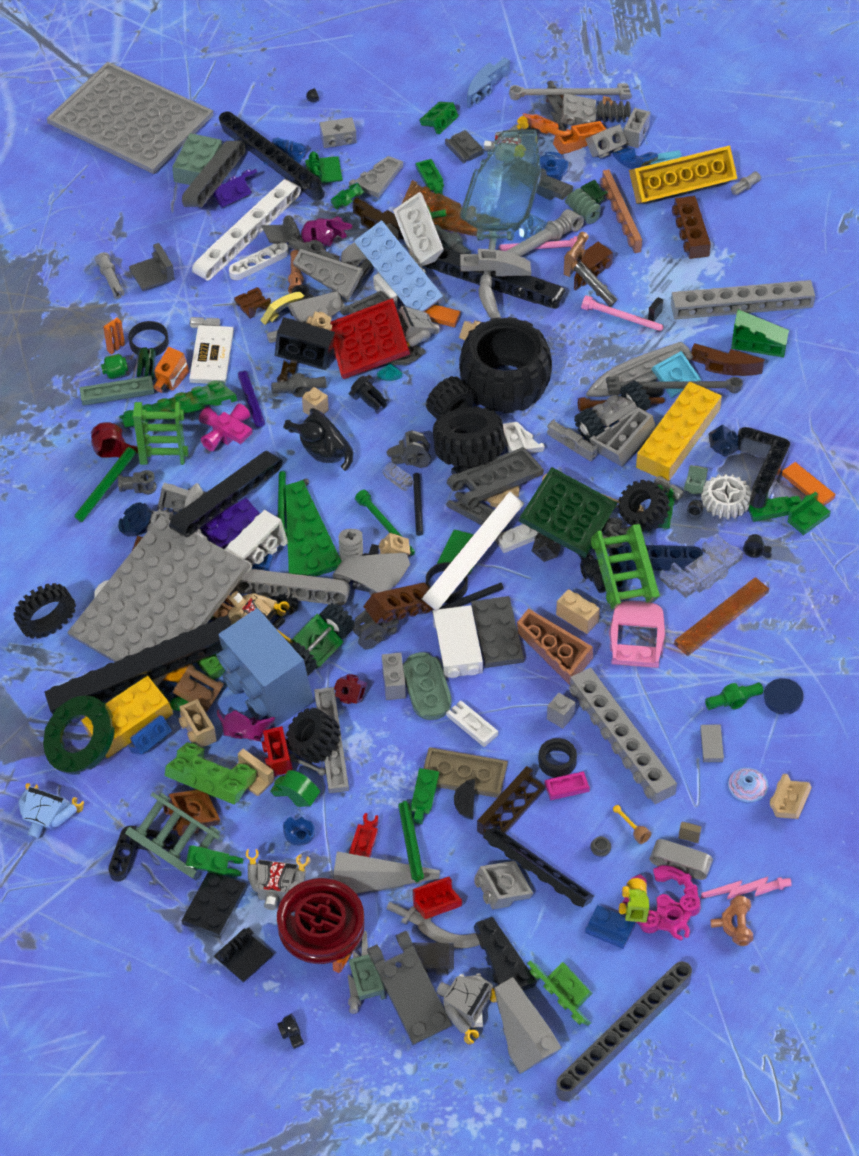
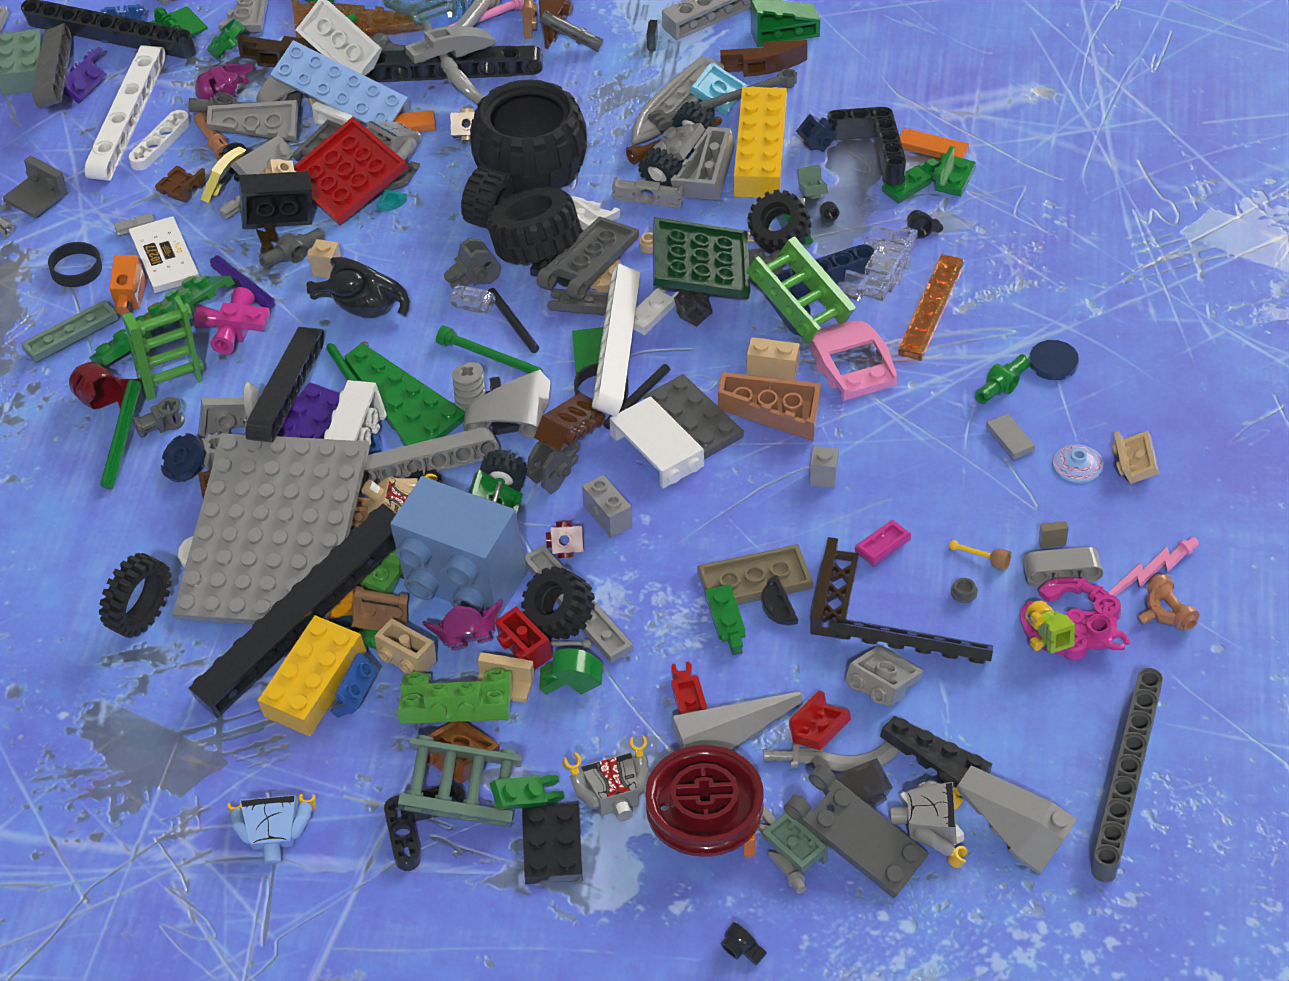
camera: 25 degrees left, 5 degrees down
dark green plate [43,696,115,775] -> none
green head [101,354,128,379] -> none
orange tile [103,317,125,354] -> none
dark green arm [137,347,156,380] -> none
black hinge [214,927,274,983] -> none
dark grey hinge [262,215,303,244] -> none
blue hair [283,816,315,846] -> none
black piece [349,375,389,414] -> none
tan brick [379,533,410,556] -> none
green axle [398,801,424,882] -> none
sand green tile [403,652,451,720] -> none
white hinge [446,701,498,747] -> none
bright green bracket [527,960,593,1026] -> none
black tyre [538,738,577,778] -> none
light grey brick [569,667,677,804] -> none
black pin [578,552,606,593] -> none
bright pink piece [581,295,663,331] -> none
blue plate [585,905,636,949] -> none
white gear [701,473,751,520] -> none

